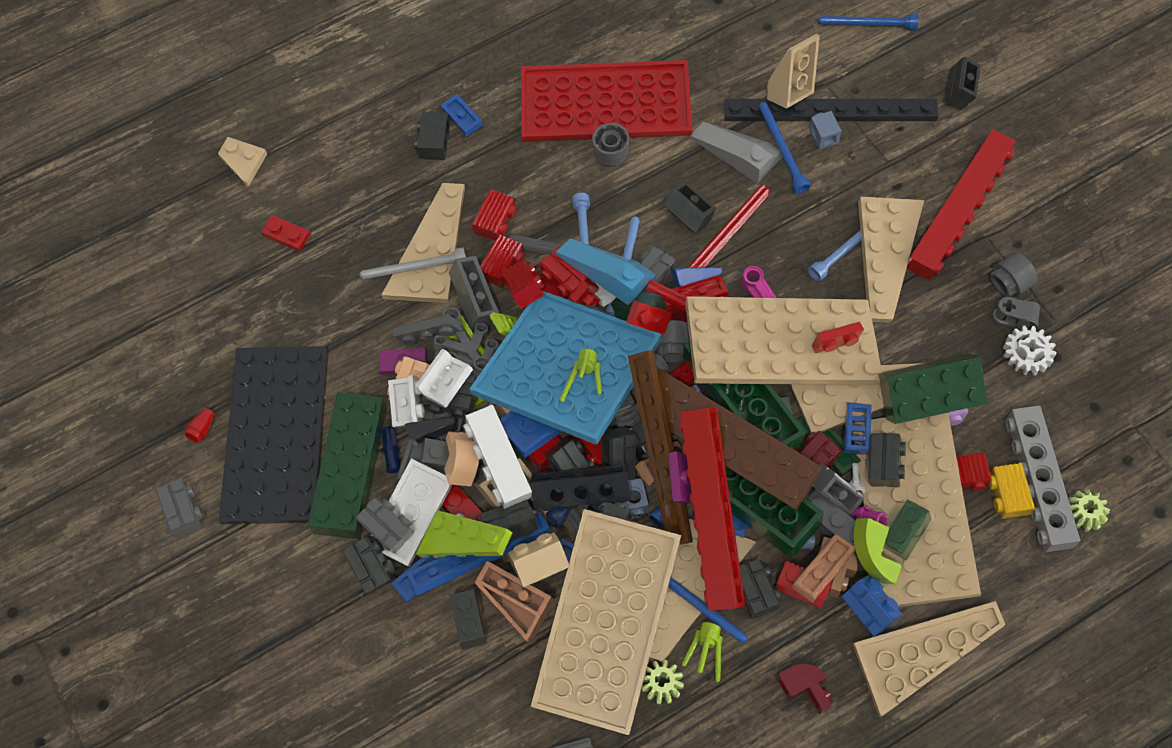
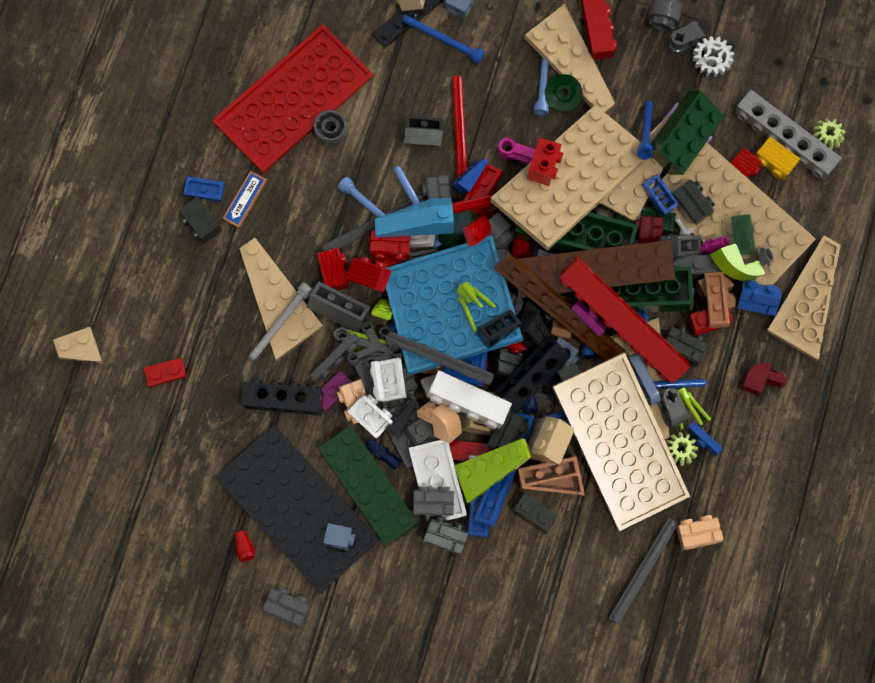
camera: 45 degrees left, 10 degrees up
red brick [472,189,517,241] -> none
red tile [569,280,601,307] -> none
light grey wedge [690,122,783,184] -> none
red plate [812,322,864,353] -> none
none -> tile [222,171,267,229]
none -> black brick [241,380,324,416]
none -> sand blue brick [324,523,355,550]
none -> dark grey axle [386,331,494,384]
none -> black slope [477,309,522,349]
none -> red brick [527,138,564,186]
none -> dark green dish [545,74,583,112]
none -> sand blue beam [627,353,660,406]
none -> blue piece [637,101,653,160]
none -> dark grey piece [657,388,689,428]
none -> blue plate [686,422,722,457]
none -> dark grey plate [756,247,774,266]

